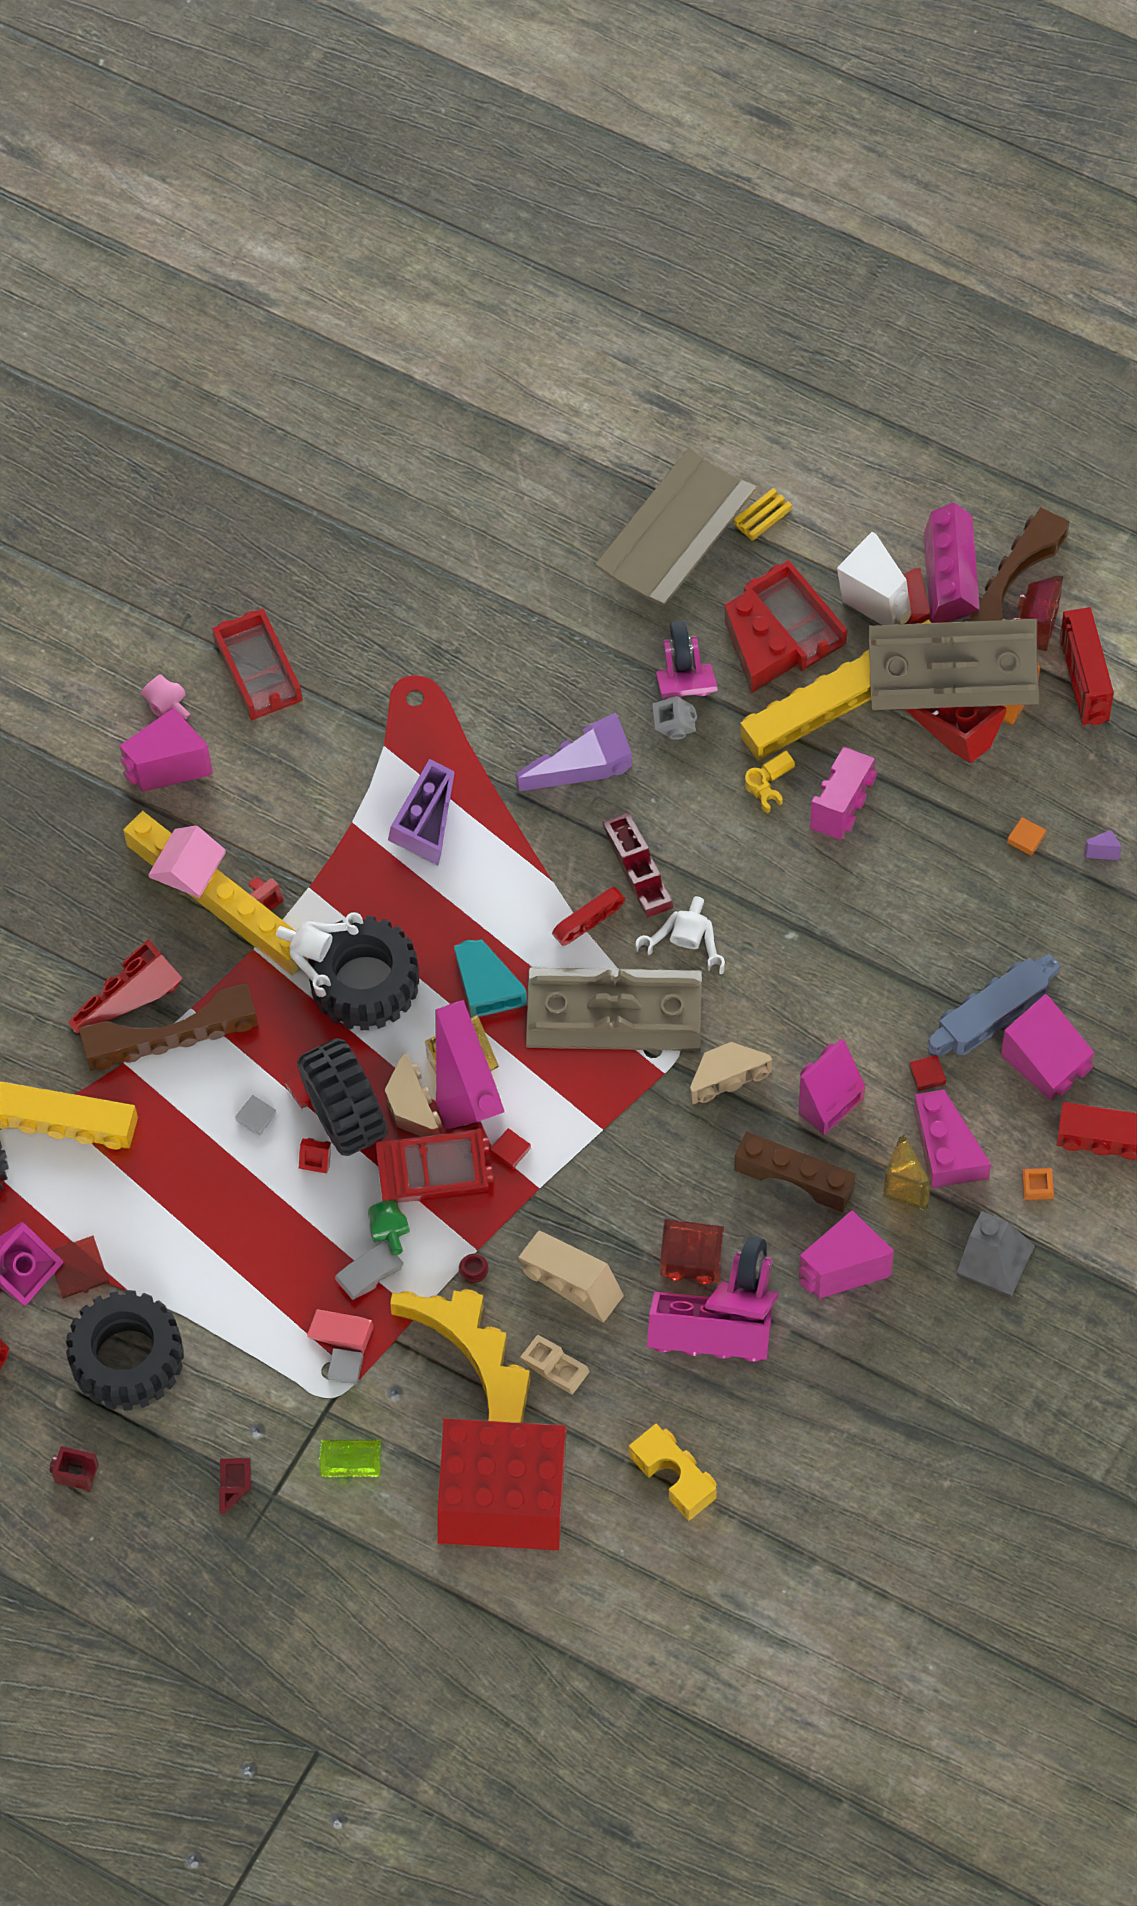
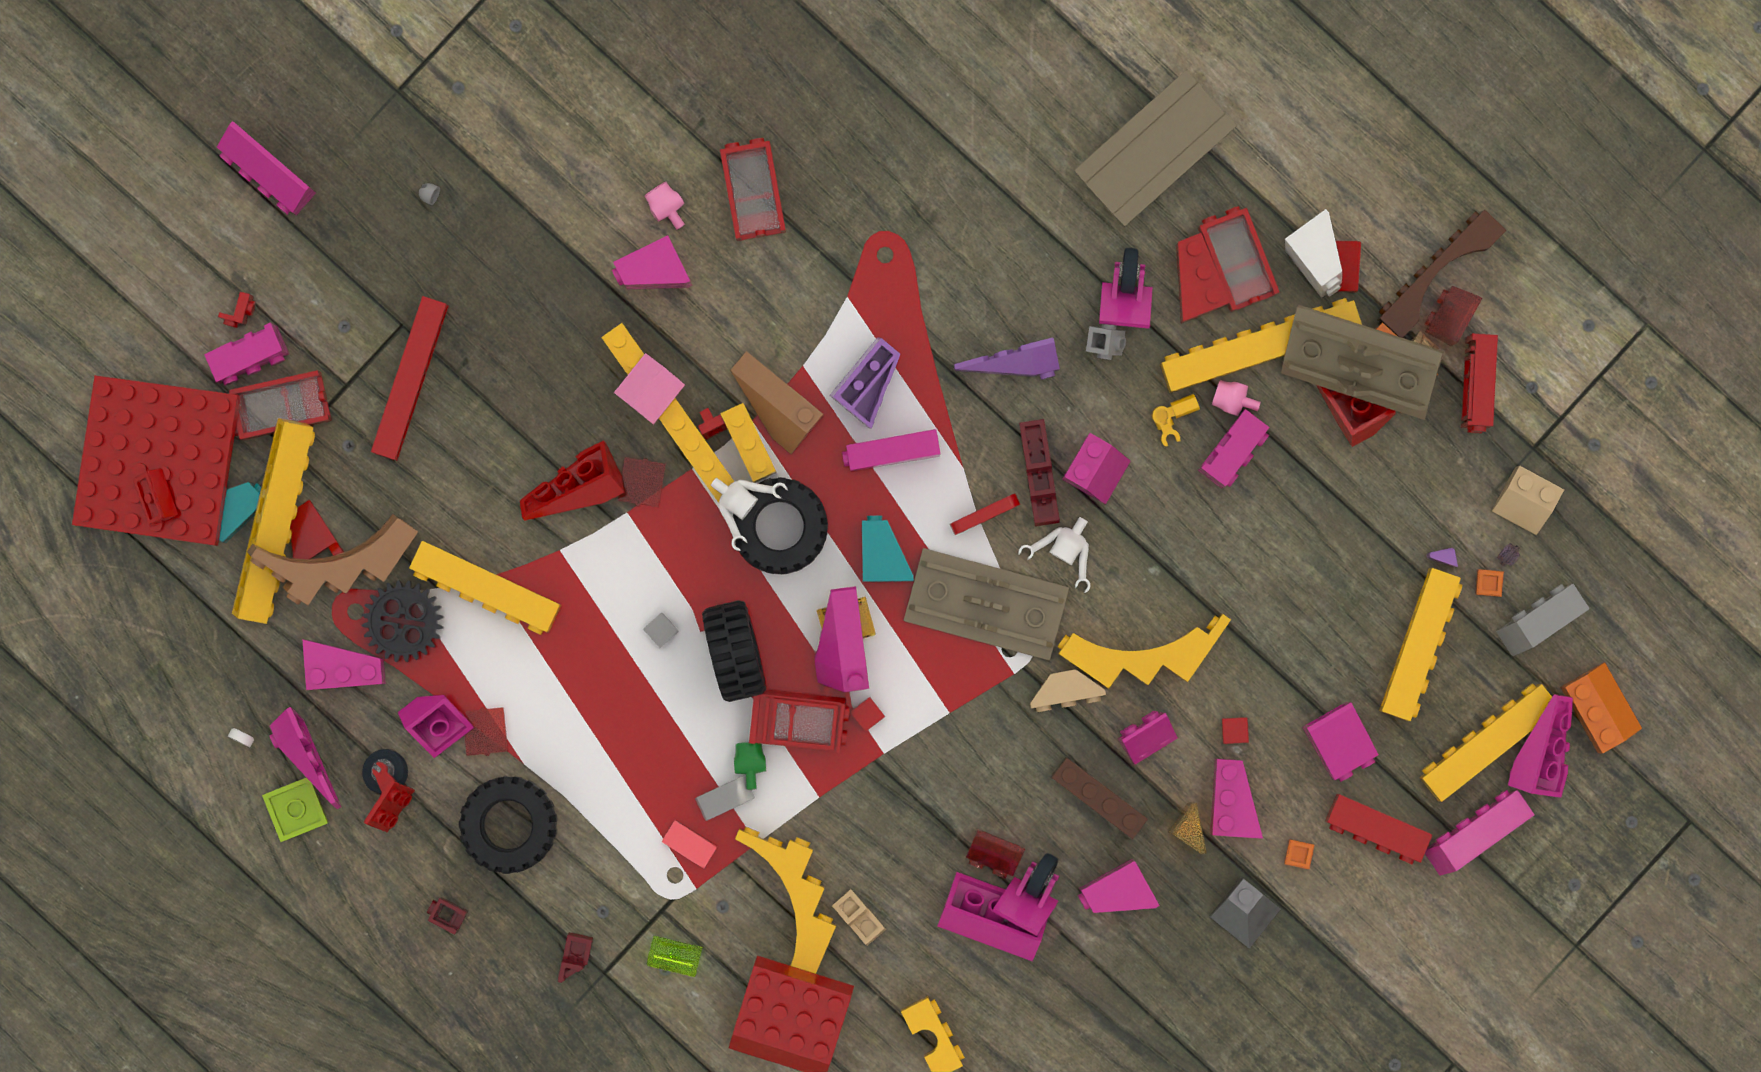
camera: 10 degrees right, 25 degrees up
reddish brown arch [79,983,258,1071] -> none
red tile [298,1138,331,1174] -> none
light grey tile [327,1348,363,1384] -> none
tan slope [385,1054,442,1137] -> none
dark red plate [459,1254,489,1283] -> none
tan wedge [518,1230,624,1323] -> none
yellow tile [734,488,792,541] -> none
dark pink slope [924,502,980,623] -> none
sand blue hinge [927,954,1060,1058] -> none
orange tile [1007,817,1047,856] -> none
none -> clear red piece [617,457,666,508]
none -> yellow arch [720,403,777,483]
none -> medium nougat wedge [730,351,824,454]
none -> dark pink slope [842,429,941,471]
none -> yellow arch [1057,614,1231,689]
none -> dark pink slope [1062,433,1130,505]
none -> bright pink piece [1212,380,1261,416]
none -> yellow brick [1379,568,1462,721]

